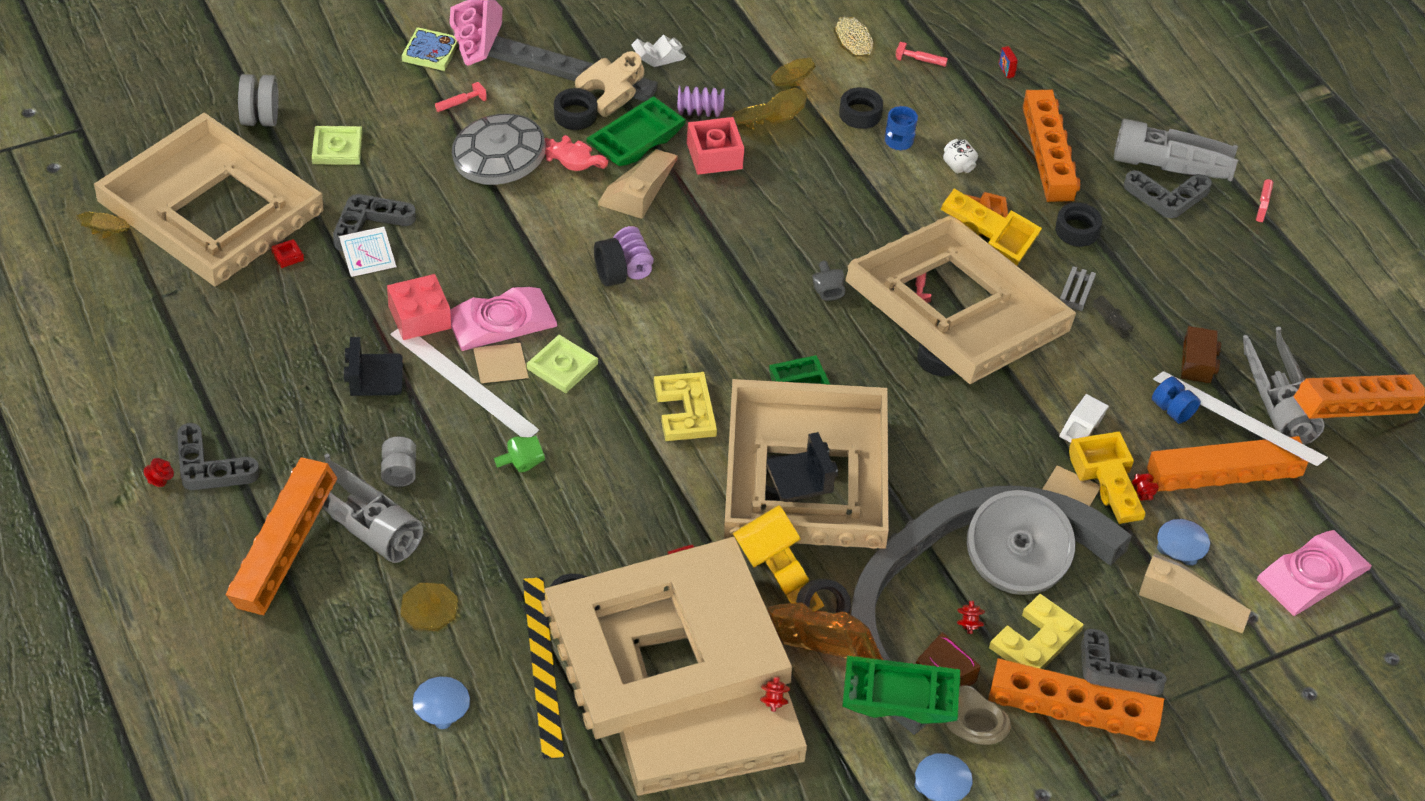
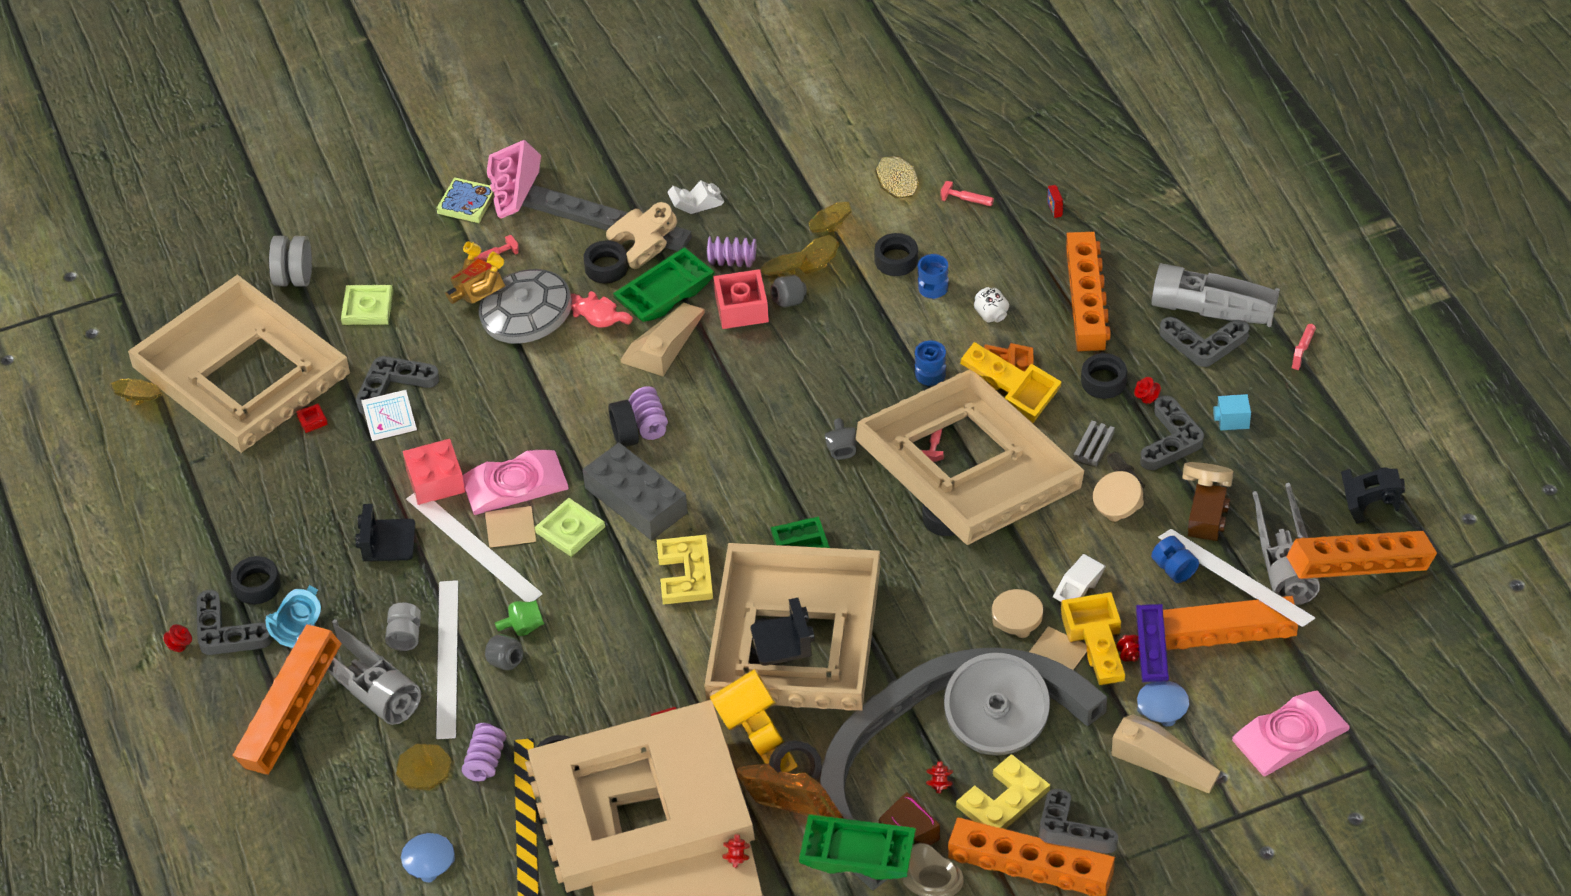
camera: 10 degrees right, 0 degrees up
none -> black tyre [231,556,281,605]
none -> medium azure helmet [266,585,321,648]
none -> white sticker [436,581,458,739]
none -> pearl gold torso [445,241,505,304]
none -> lavender piece [462,723,506,782]
none -> dark grey head [485,634,523,670]
none -> dark grey brick [583,442,688,541]
none -> dark grey head [770,275,807,307]
none -> blue wheel [915,340,946,386]
none -> tan tile [992,589,1043,638]
none -> tan tile [1093,471,1144,522]
none -> red wheel [1134,377,1161,404]
none -> dark purple tile [1136,604,1169,682]
none -> dark grey beam [1140,396,1204,470]
none -> tan tile [1182,462,1234,486]
none -> medium azure brick [1213,394,1251,431]
none -> black tile [1341,467,1405,524]

